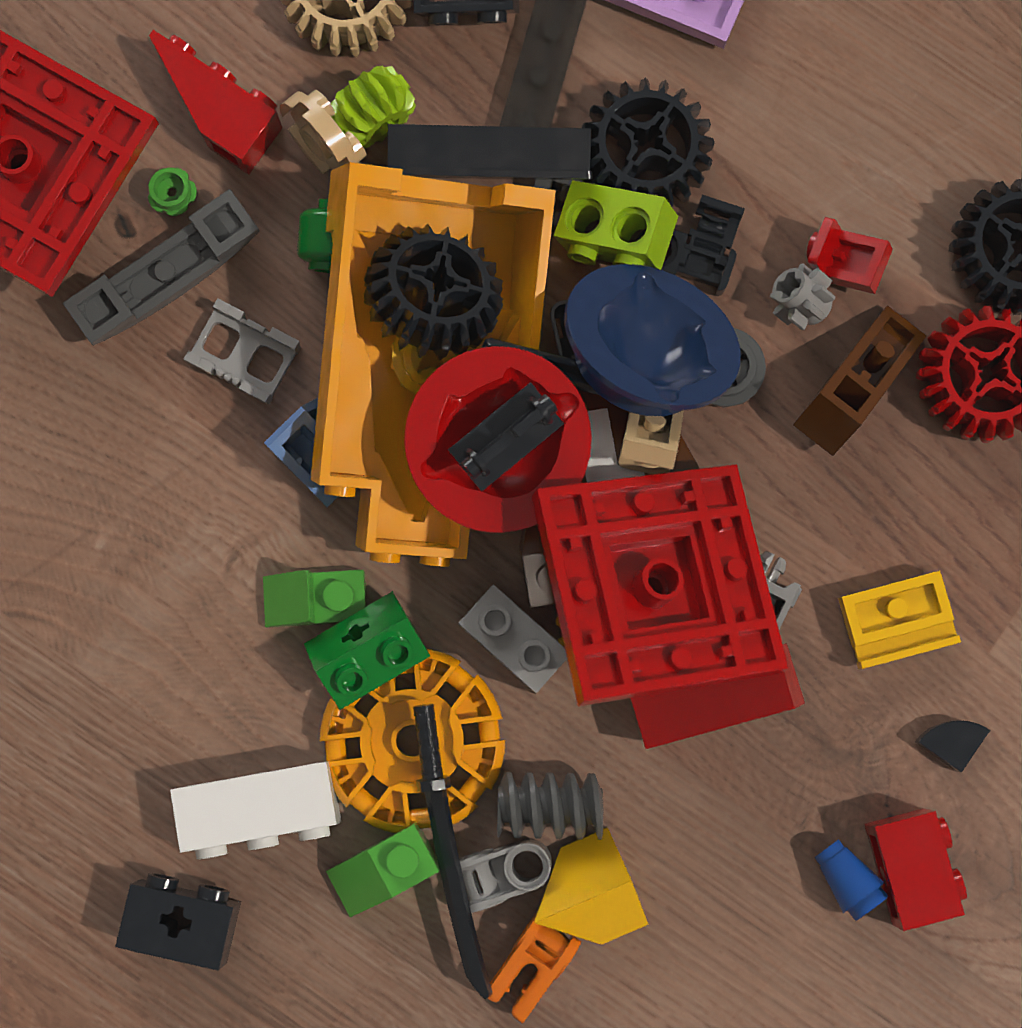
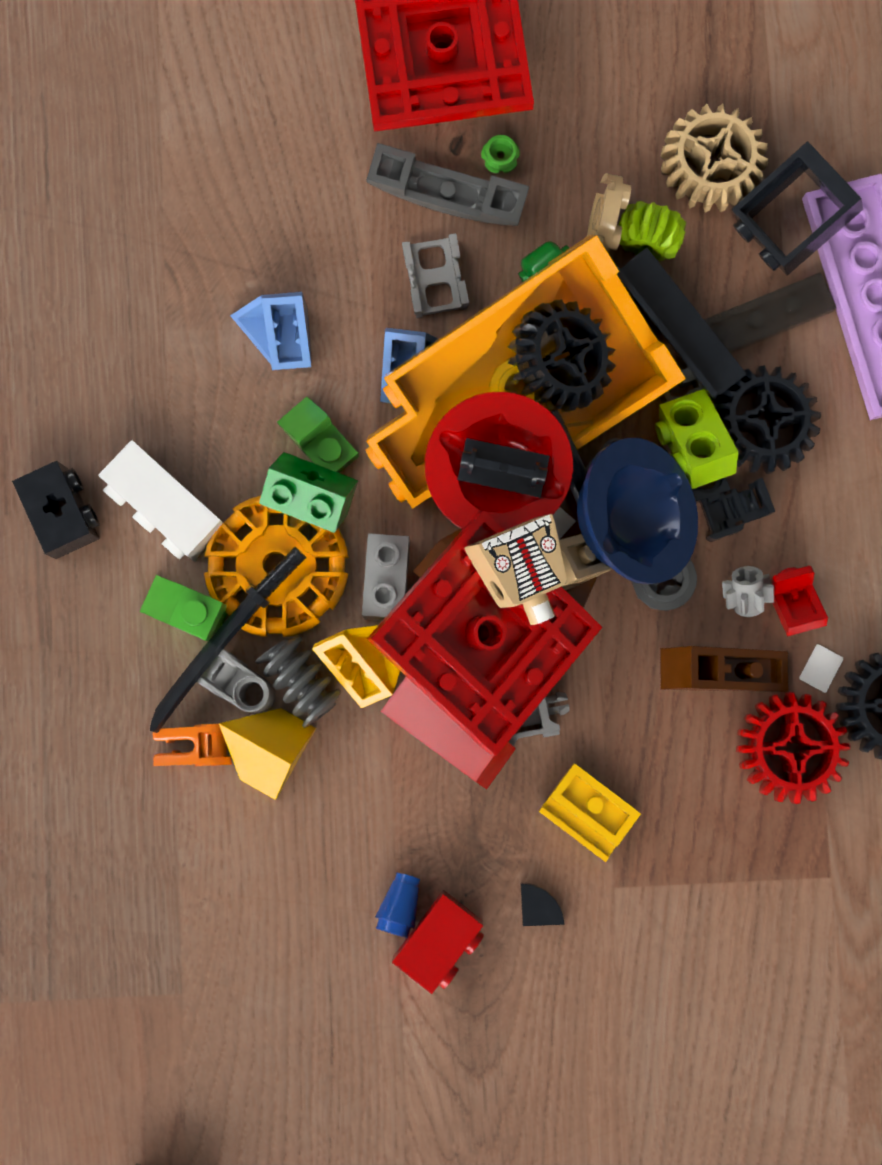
camera: 55 degrees right, 0 degrees up
red slope [149,30,283,175] -> none
none -> medium blue slope [230,292,312,370]
none -> yellow slope [312,625,400,708]
none -> torso [464,514,567,625]
none -> white sticker [799,644,843,693]

